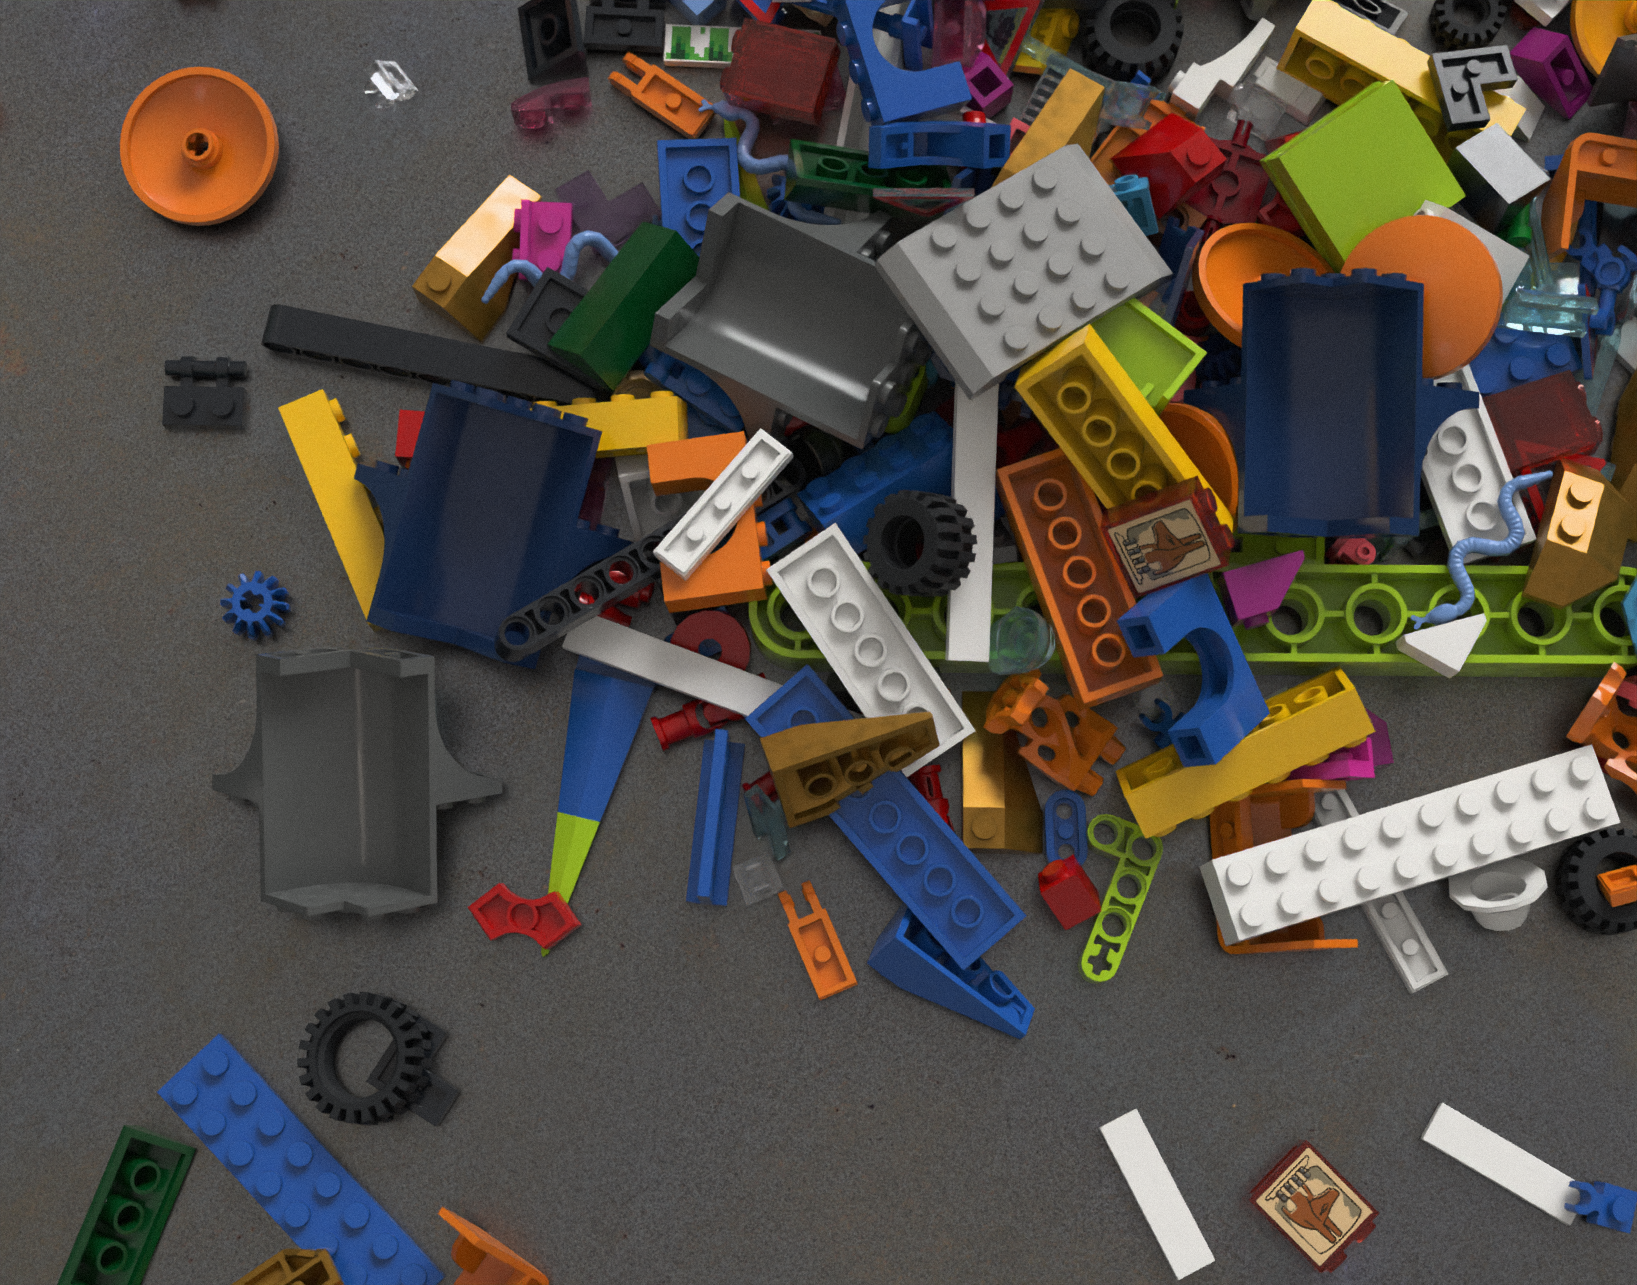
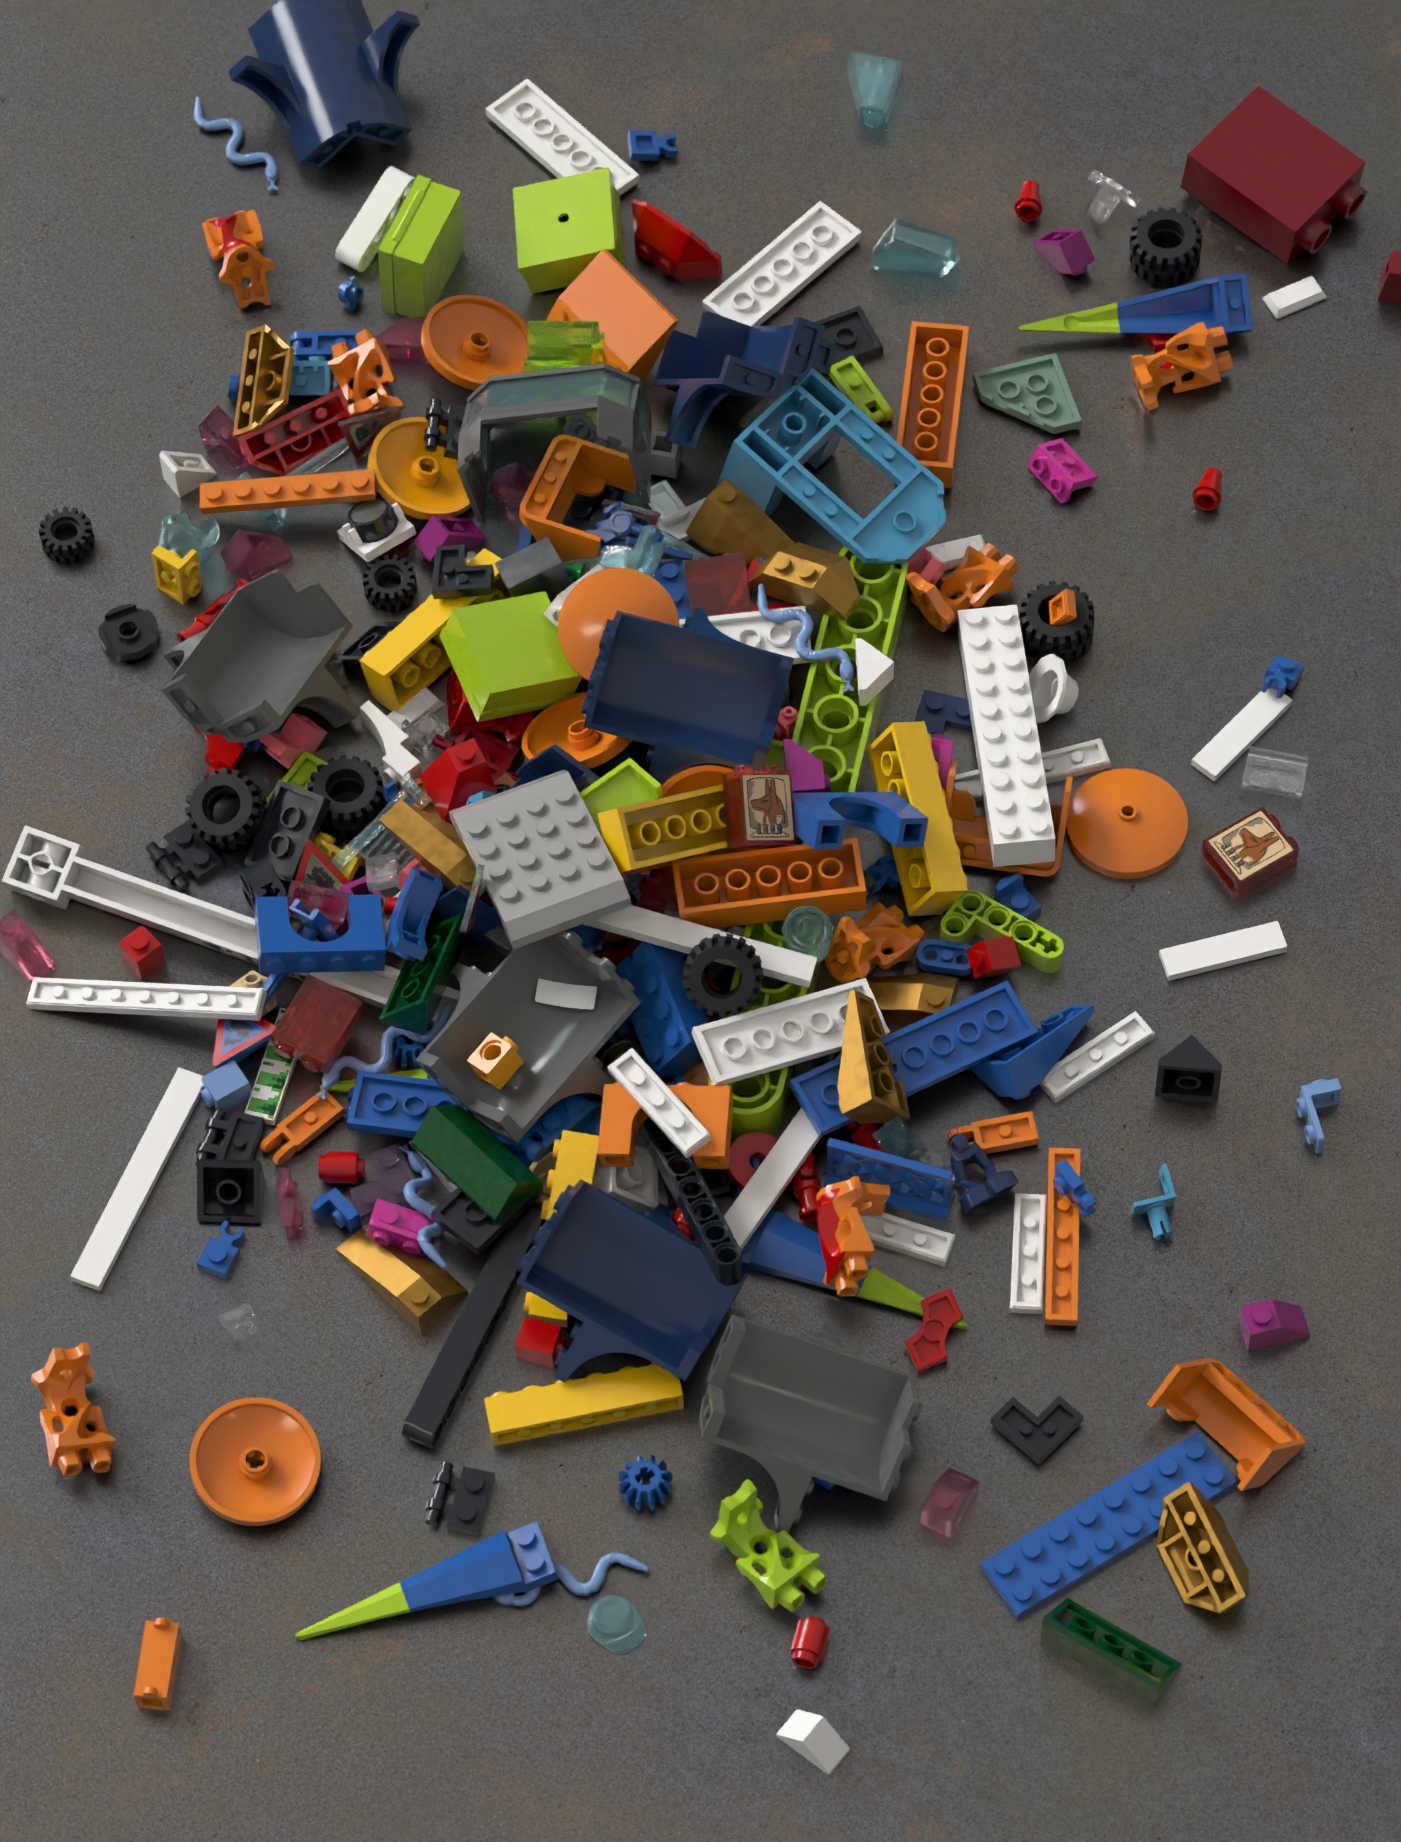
camera: 75 degrees left, 20 degrees down
black tyre [297,992,432,1125] -> none
none -> blue plate [196,1221,245,1280]
none -> blue plate [295,1521,559,1641]
none -> blue bracket [311,1188,362,1234]
none -> red brick [318,1152,365,1184]
none -> clear bracket [366,852,402,892]
none -> light orange brick [467,1032,524,1090]
none -> medium blue animal [493,1553,649,1607]
none -> white sticker [535,979,597,1010]
none -> clear light blue hat [587,1594,645,1654]
none -> lime hips [709,1479,827,1612]
none -> red brick [790,1616,830,1669]
none -> orange hips [816,1176,891,1296]
none -> white tile [860,1213,956,1267]
none -> dark blue plate [914,690,973,734]
none -> clear pink slope [921,1468,979,1537]
none -> dark blue piece [949,1134,1019,1214]
none -> blue bracket [994,872,1041,920]
none -> white tile [1010,1193,1047,1314]
none -> white tile [1039,1011,1155,1103]
none -> orange plate [1045,1147,1081,1326]
none -> blue plate [1053,1159,1097,1218]
none -> orange dish [1066,768,1188,879]
none -> dark azure bracket [1131,1164,1176,1240]
none -> black slope [1155,1035,1222,1100]
none -> clear plate [1241,746,1310,800]

